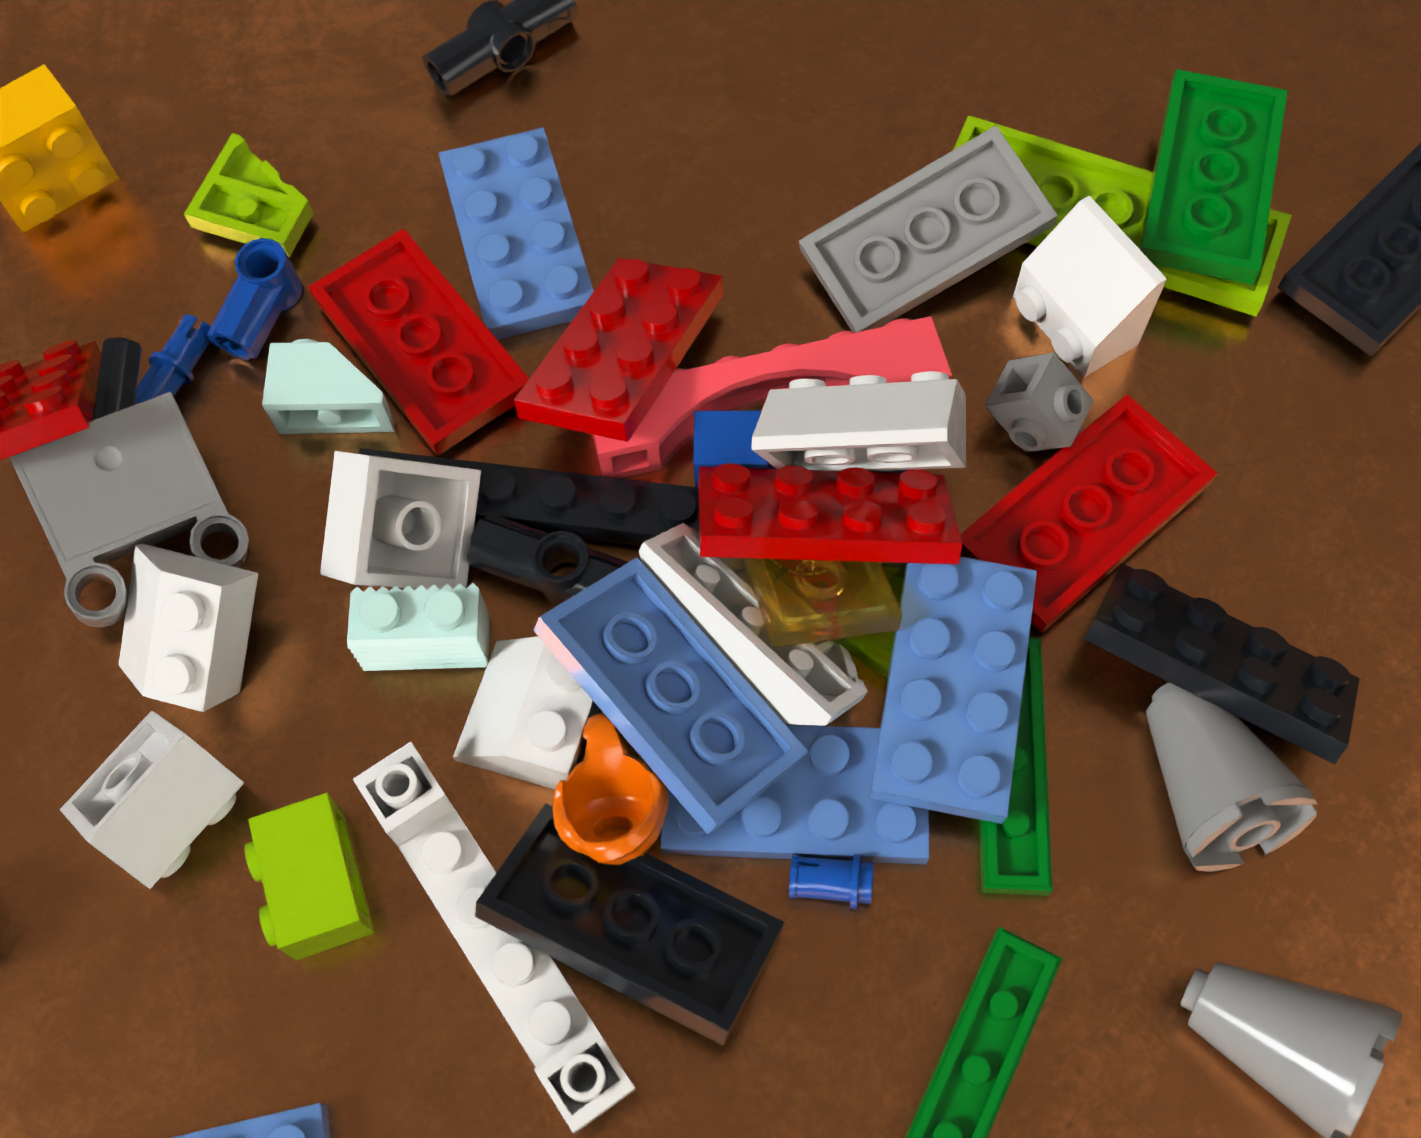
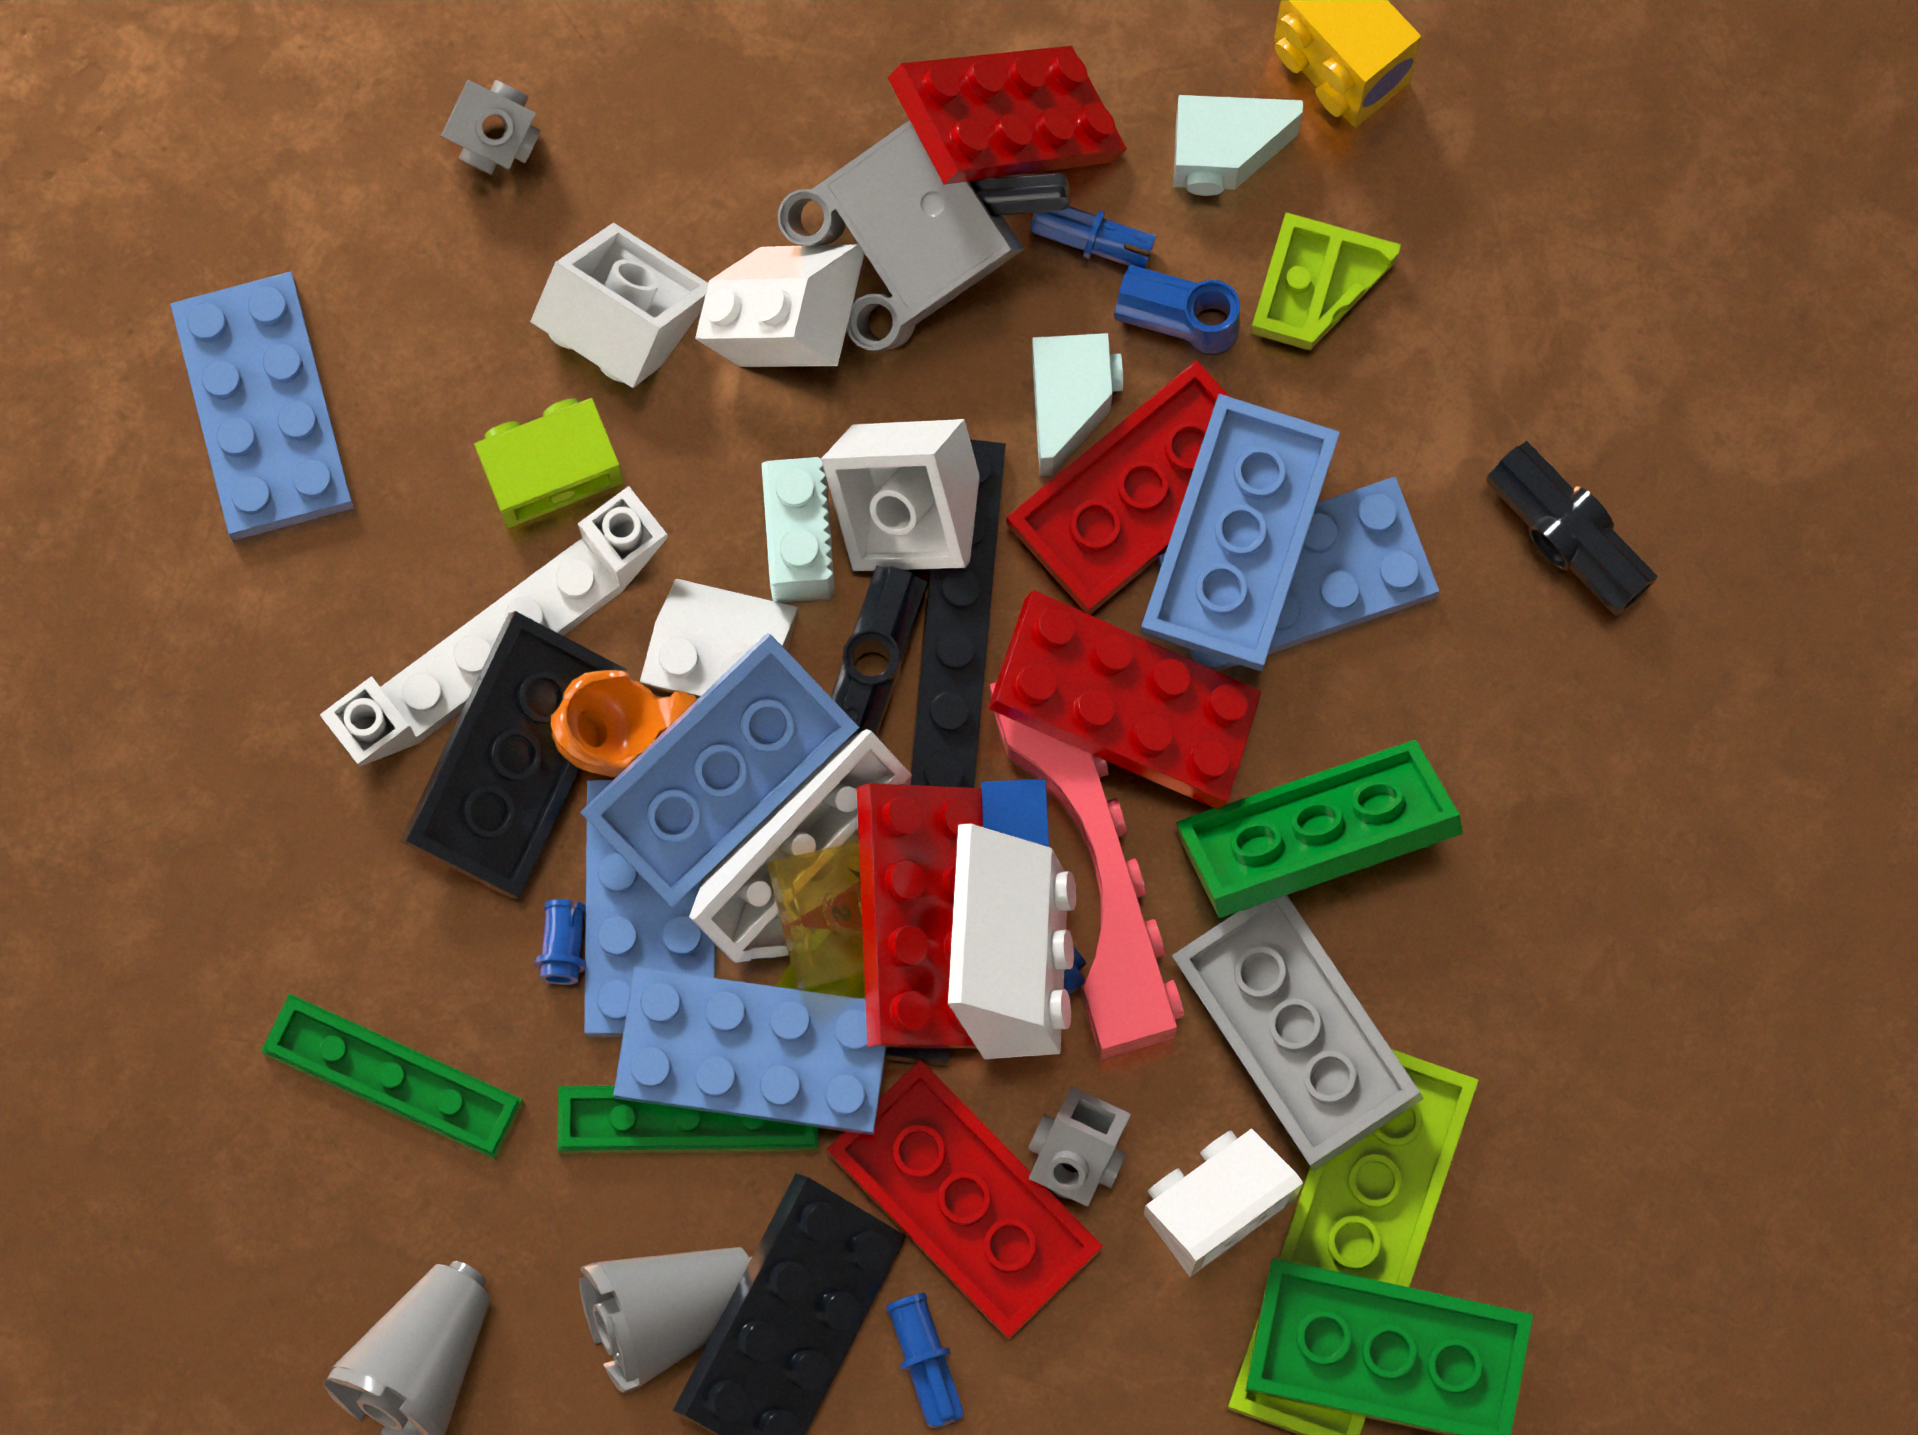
camera: 85 degrees right, 10 degrees up
none -> blue axle [886,1293,963,1428]
none -> medium blue plate [1140,394,1340,672]
none -> light aqua slope [1173,95,1303,196]
none -> green plate [1176,739,1463,918]

